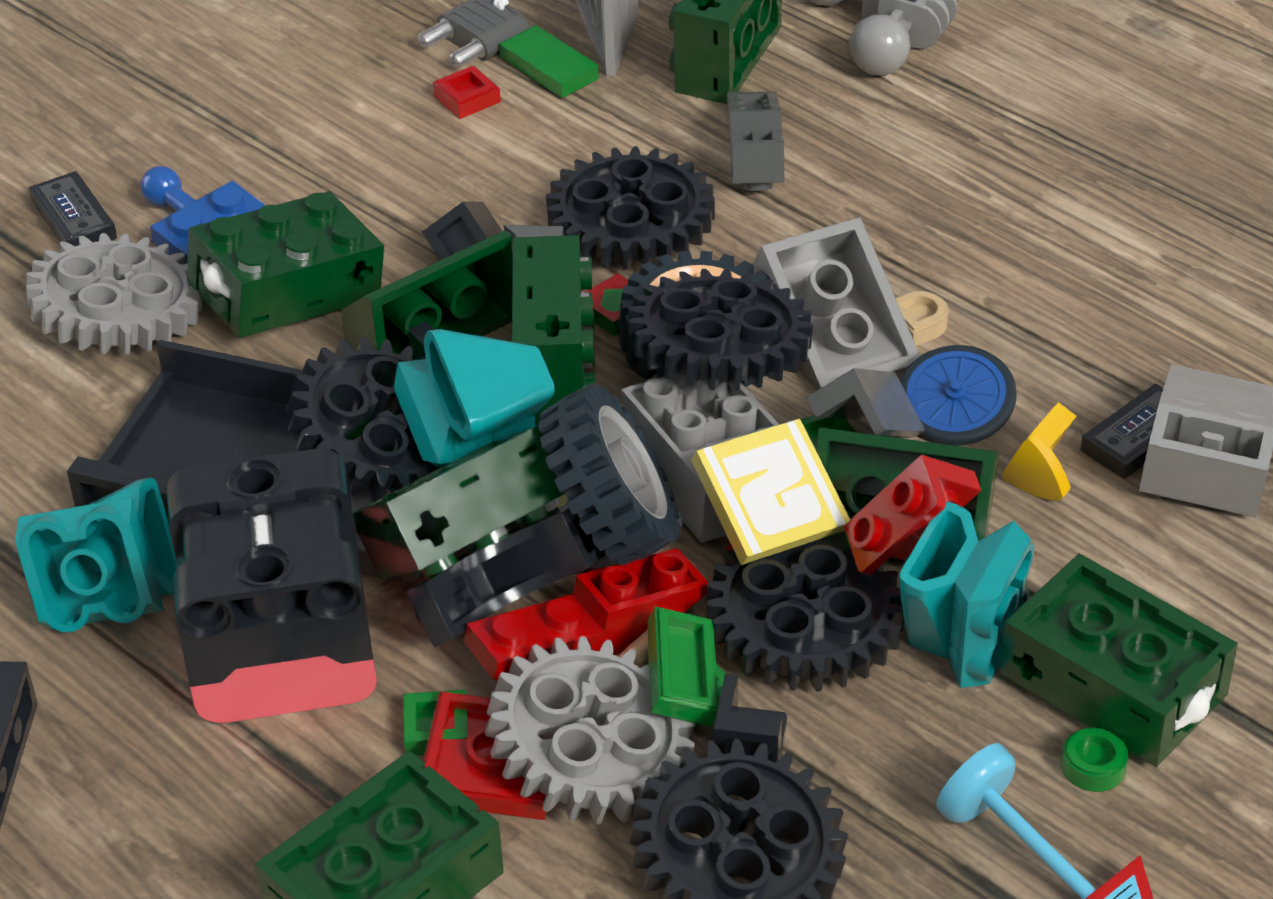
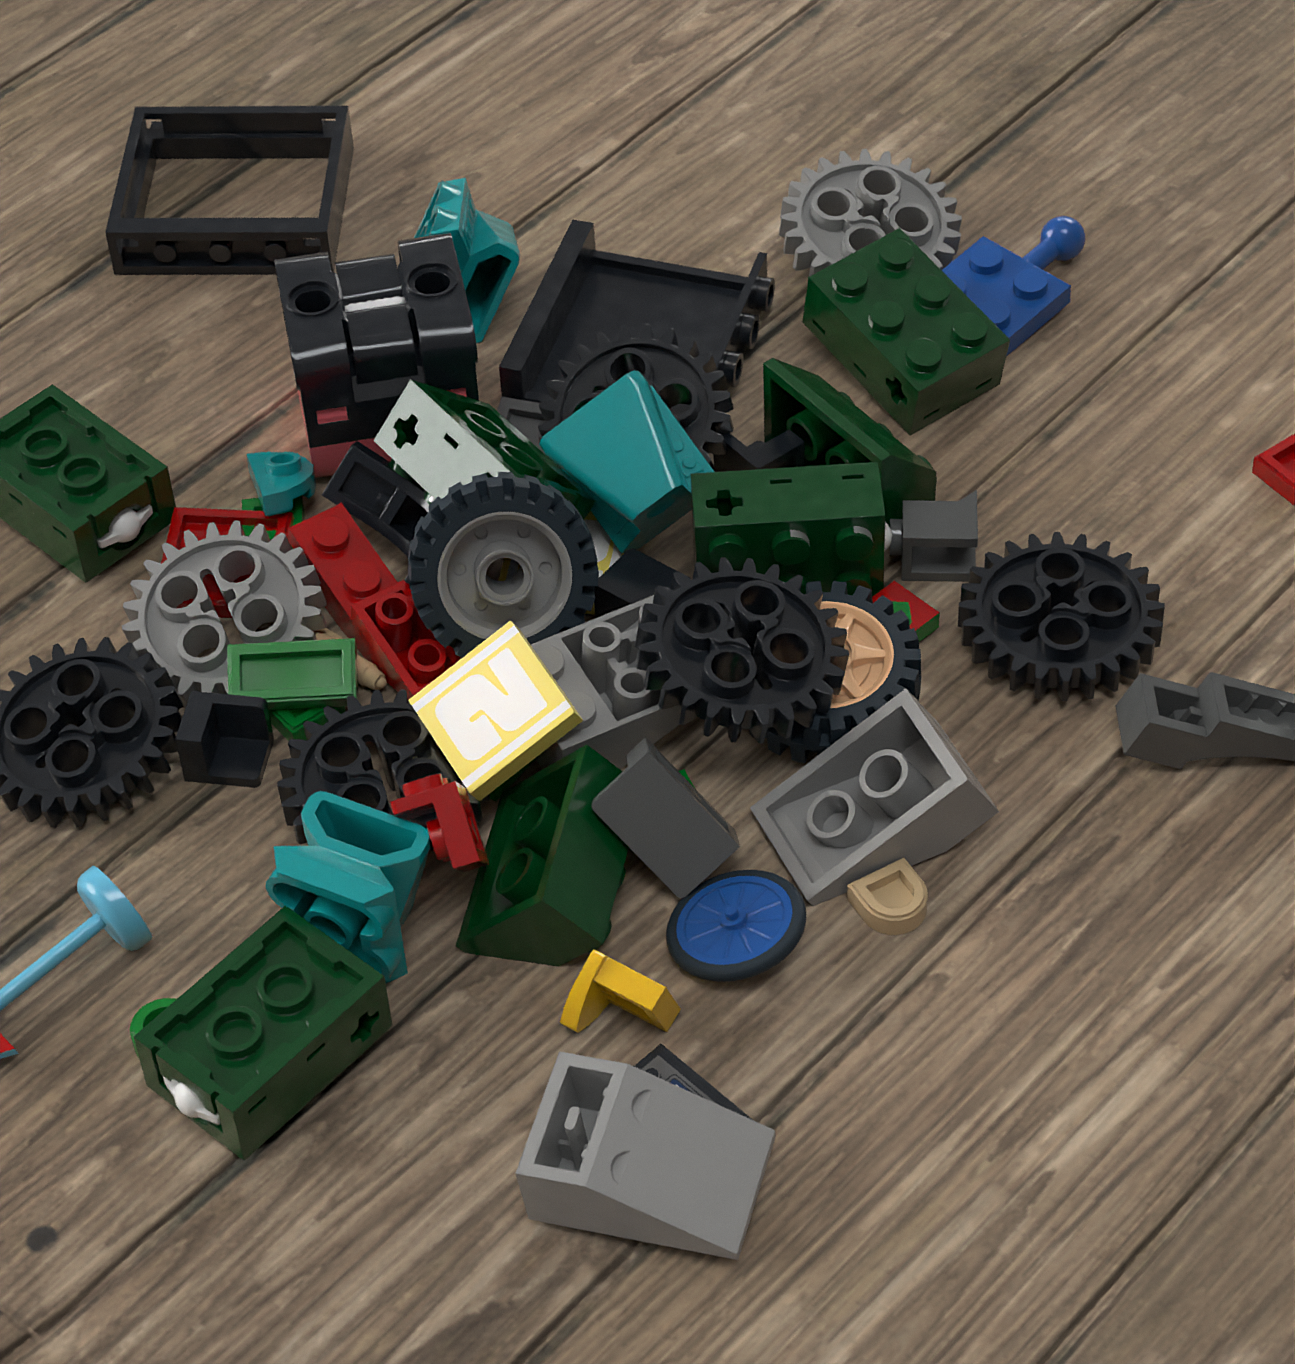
camera: 90 degrees right, 5 degrees up
tile [29,171,117,247] -> none
black panel [422,201,502,260] -> none
none -> teal plate [246,452,316,517]

